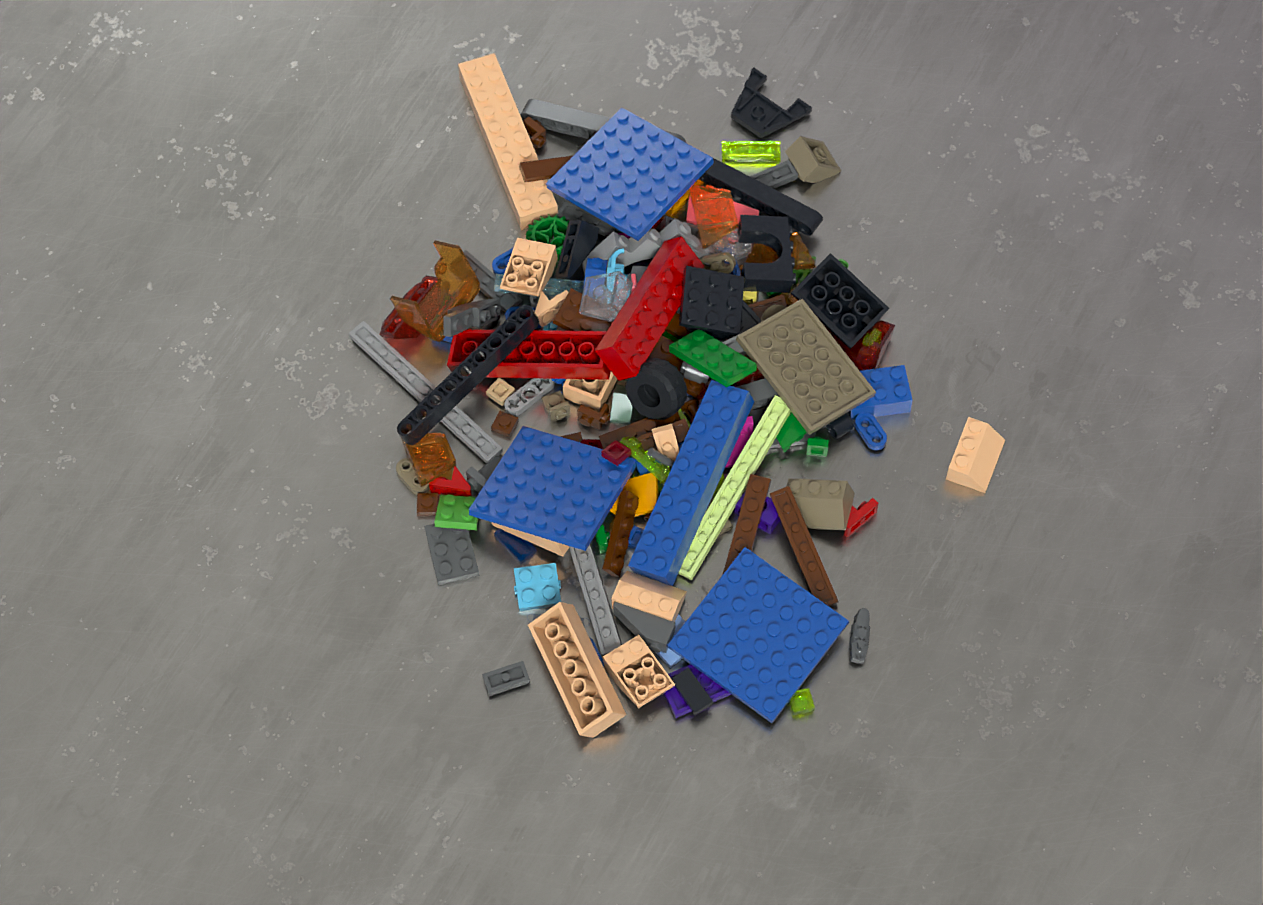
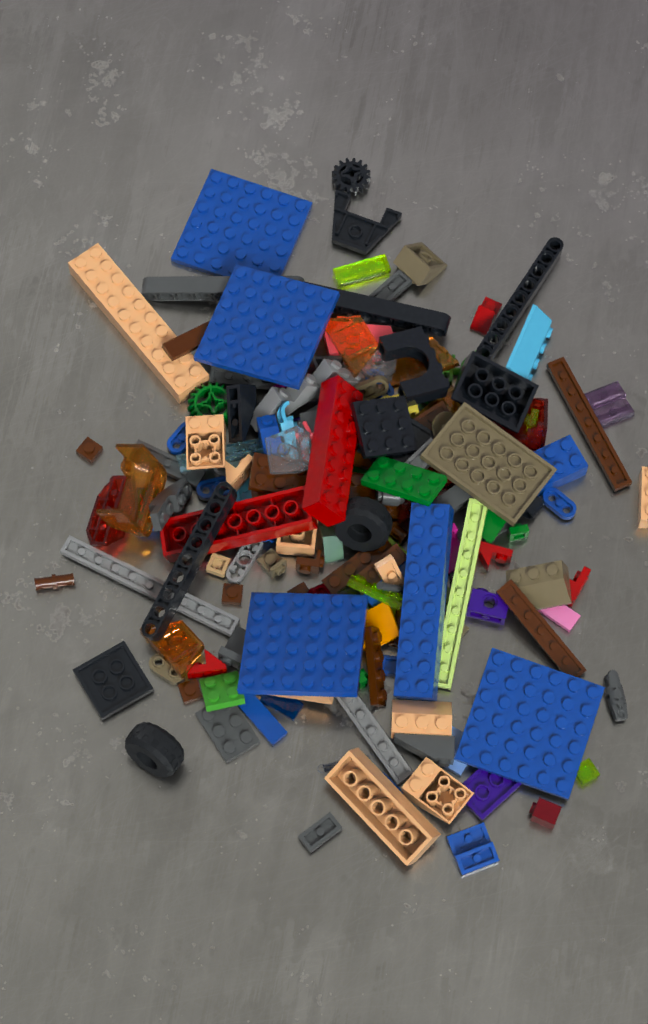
camera: 20 degrees left, 5 degrees up
medium azure plate [514,563,561,611] -> none
reddish brown bracket [523,116,546,150] -> none
dark red tile [601,440,631,466] -> none
black tile [671,668,713,715] -> none
reddish brown plate [723,474,771,574] -> none
none -> reddish brown pin [34,573,75,590]
none -> black plate [73,641,154,720]
none -> reddish brown plate [76,437,103,464]
none -> black tyre [125,722,184,778]
none -> blue plate [171,169,312,276]
none -> blue tile [237,694,288,746]
none -> black gear [332,158,371,196]
none -> blue slope [445,822,500,875]
none -> red slope [470,297,502,336]
none -> black beam [476,237,564,360]
none -> red slope [478,541,513,572]
none -> medium azure slope [506,304,553,381]
none -> dark red brick [529,797,562,830]
none -> bright pink tile [537,605,581,632]
none -> reddish brown plate [546,357,632,492]
none -> clear purple slope [584,381,634,428]

